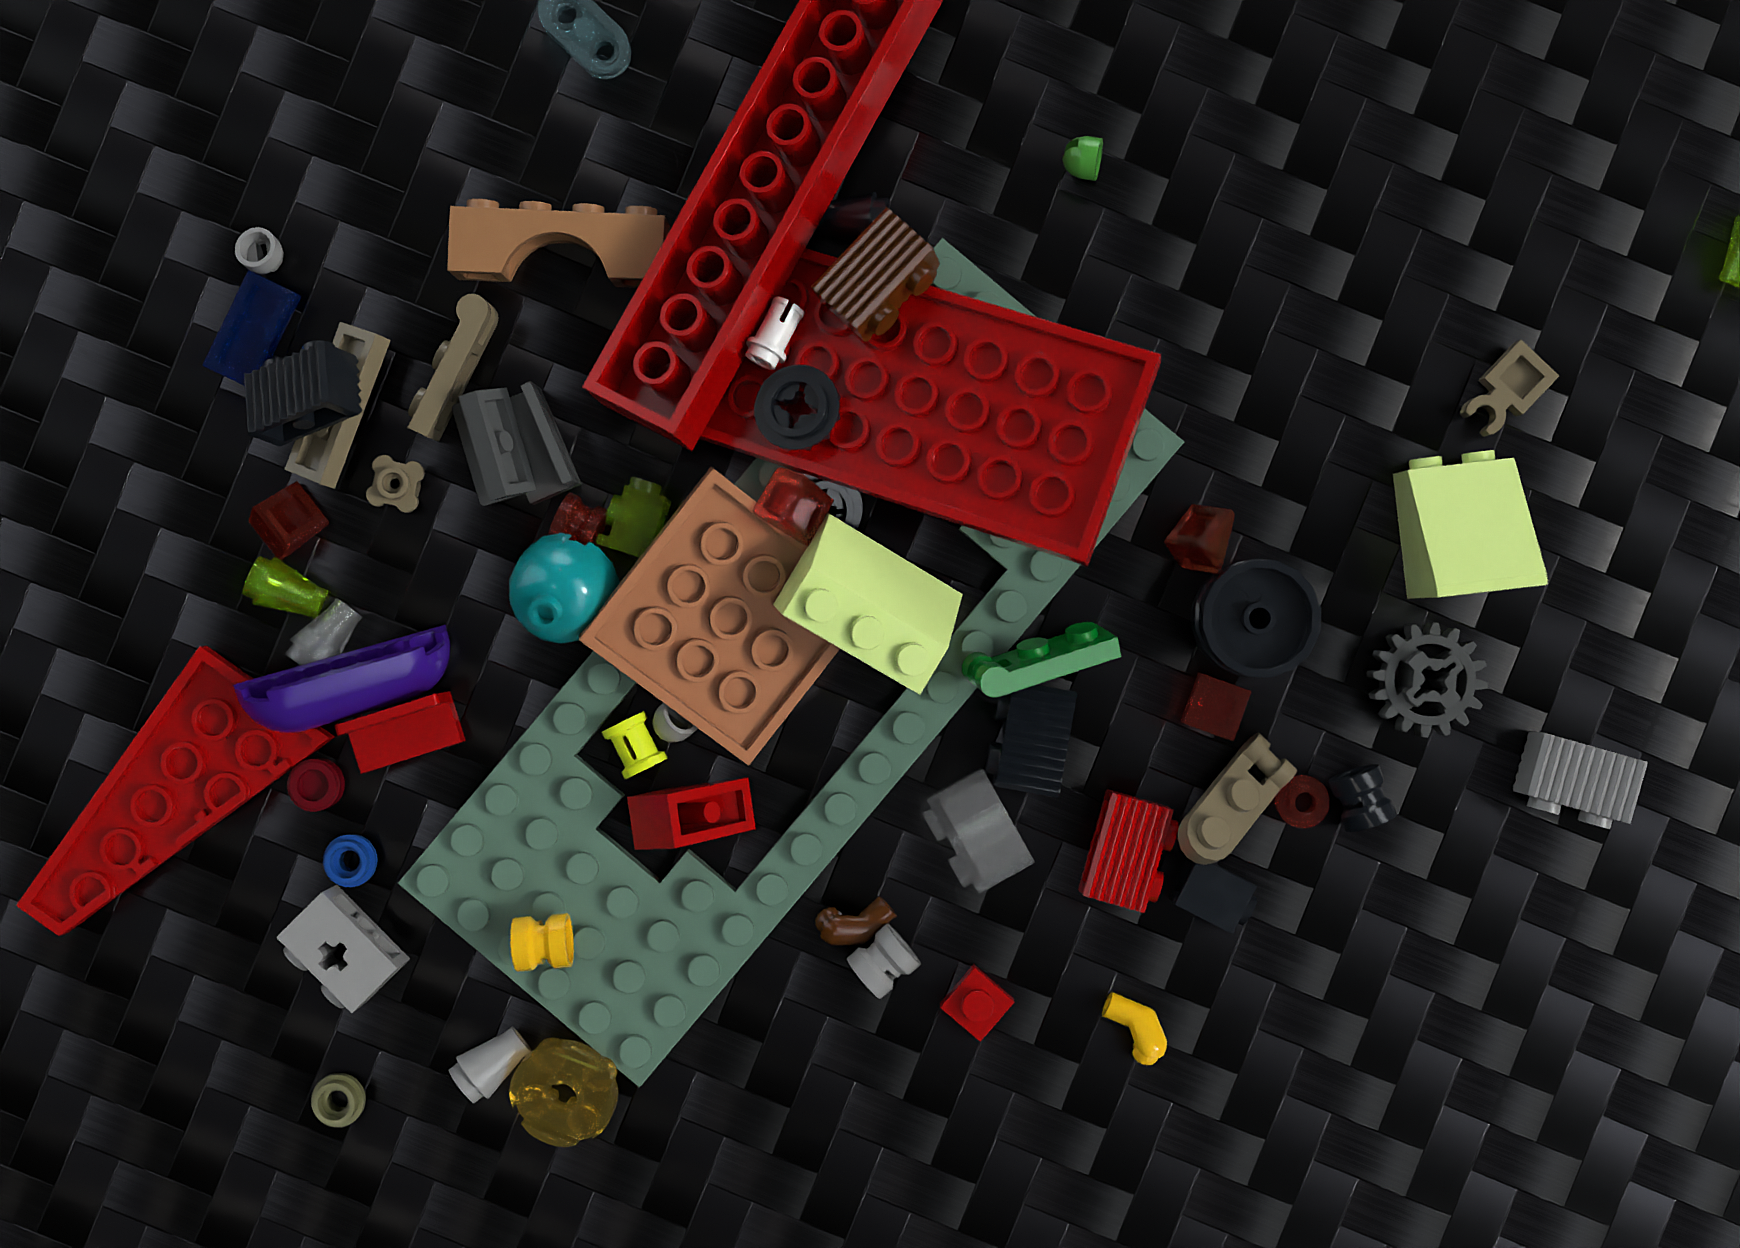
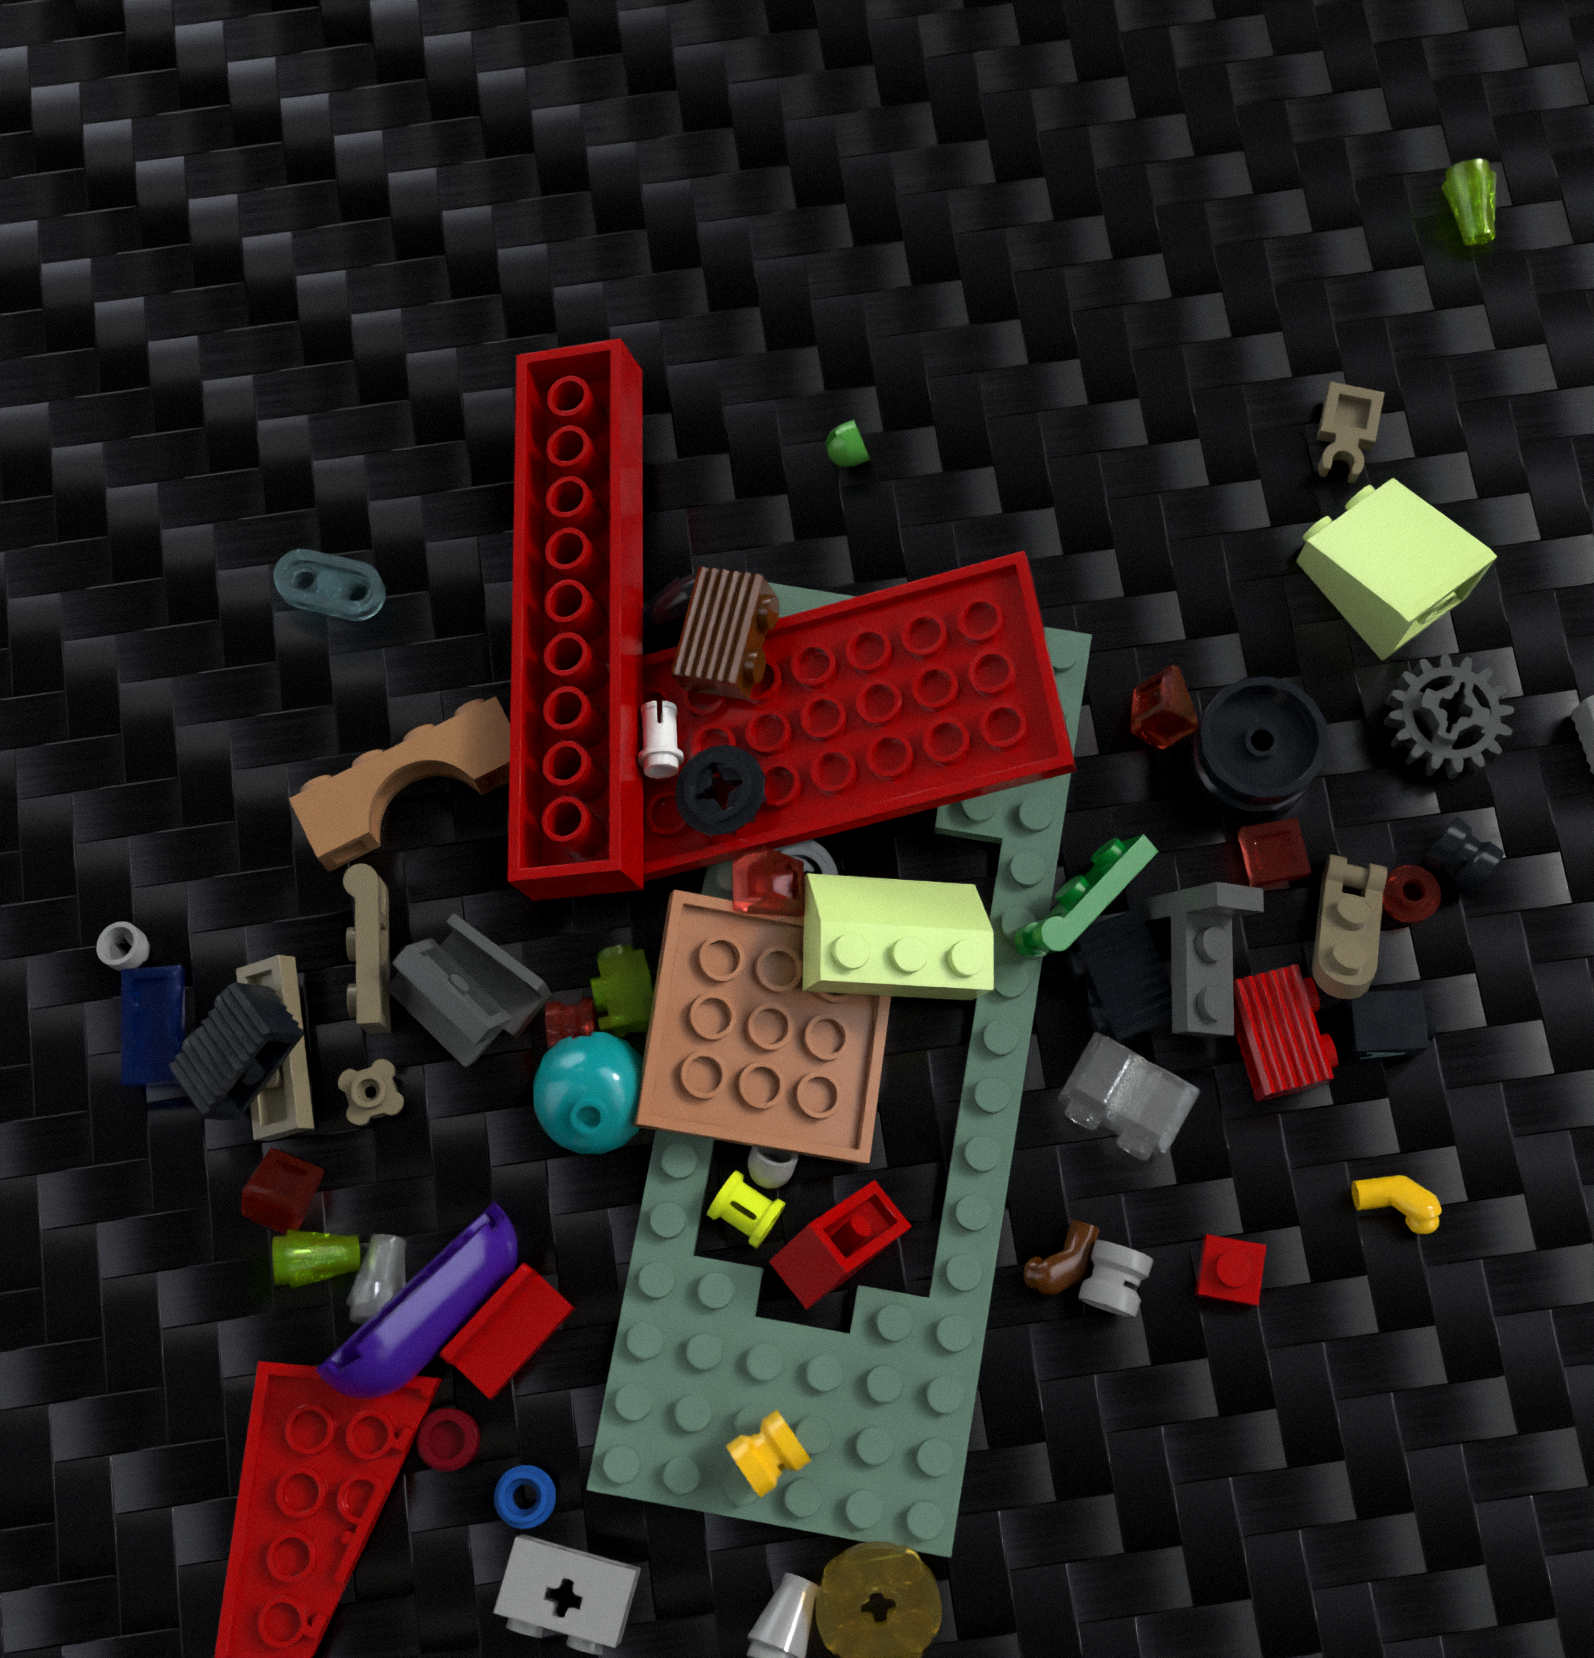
camera: 25 degrees left, 15 degrees down
none -> dark grey bracket [1141,882,1264,1038]

